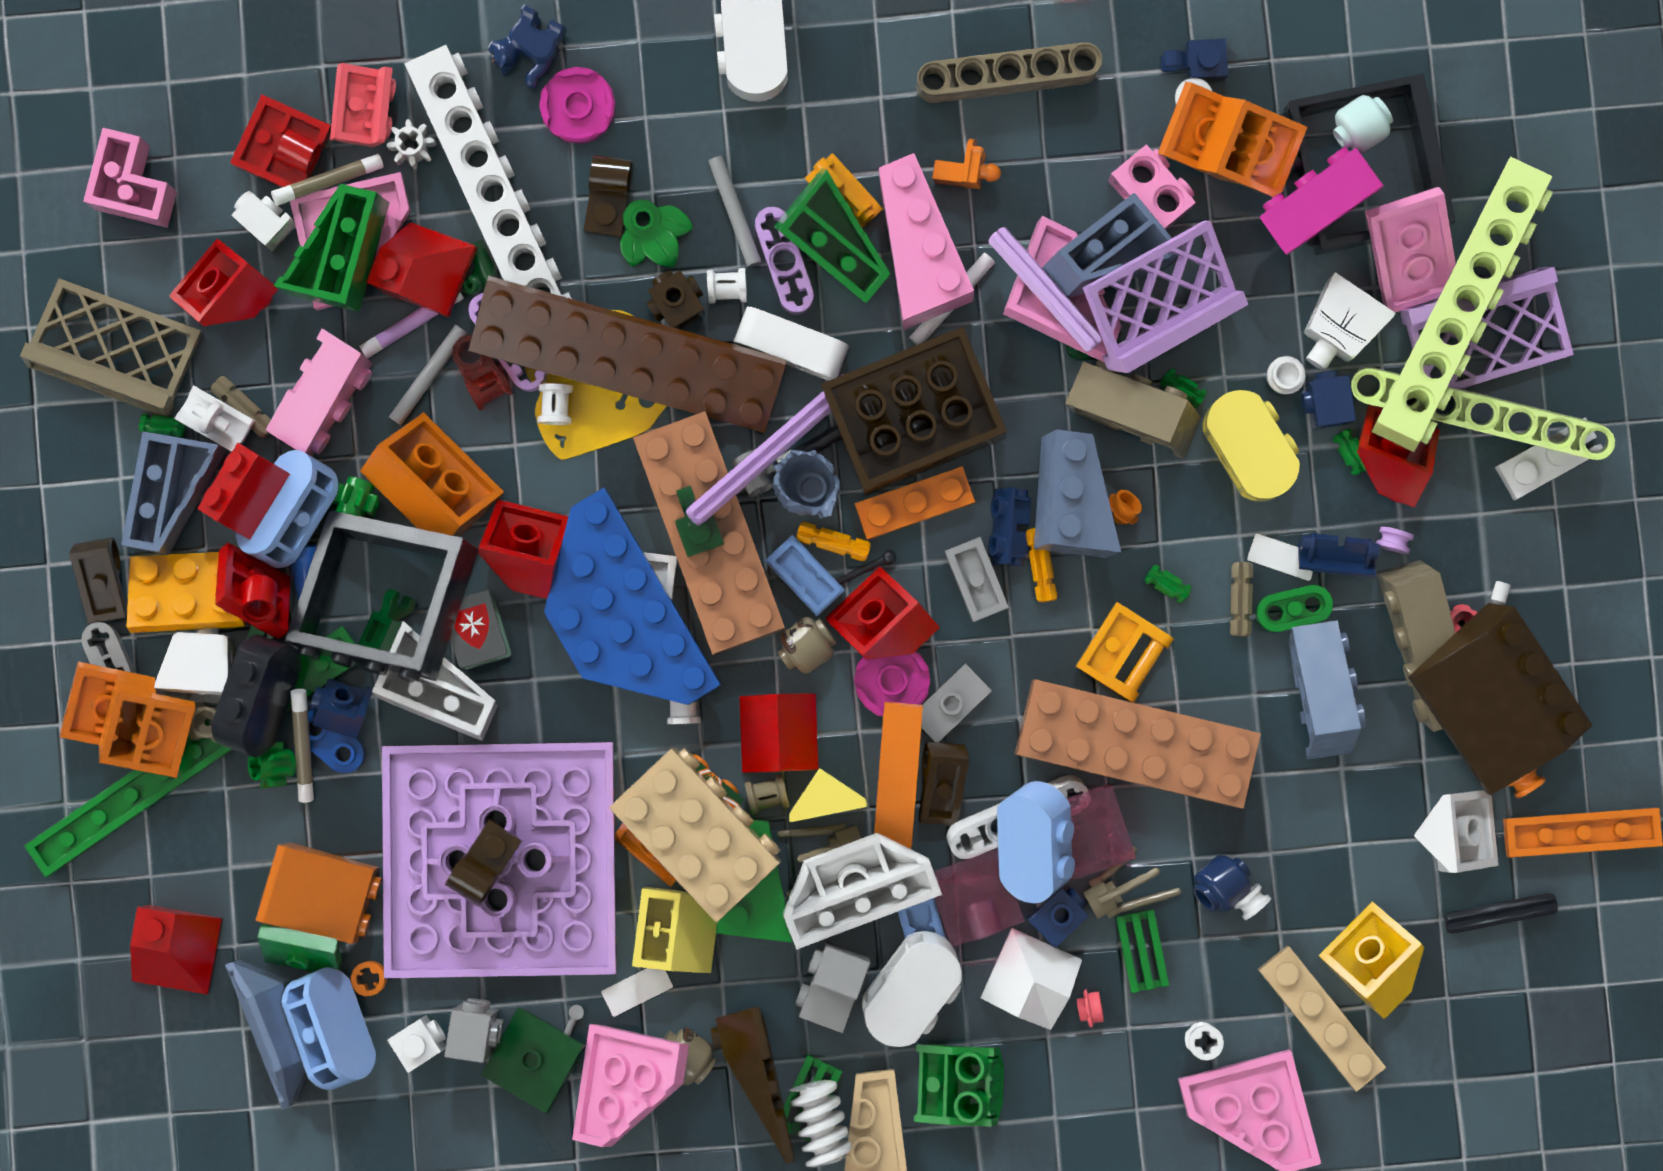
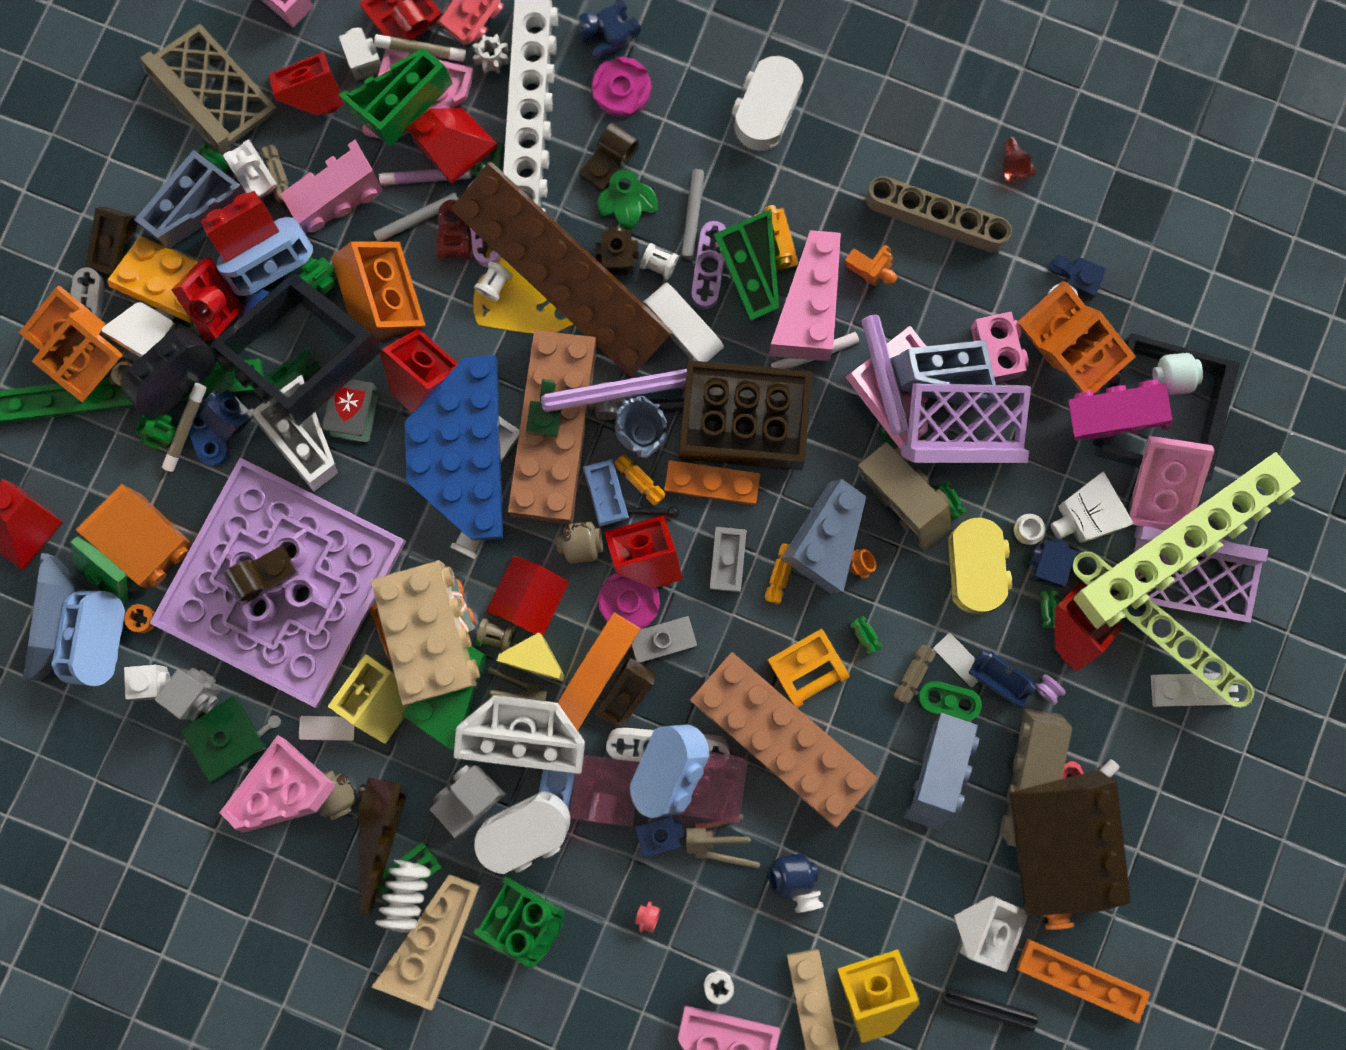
camera: 30 degrees right, 5 degrees down
white slope [980,927,1082,1030] -> none
dark blue hinge [988,487,1031,567] -> none
green tile [1115,909,1169,993] -> none

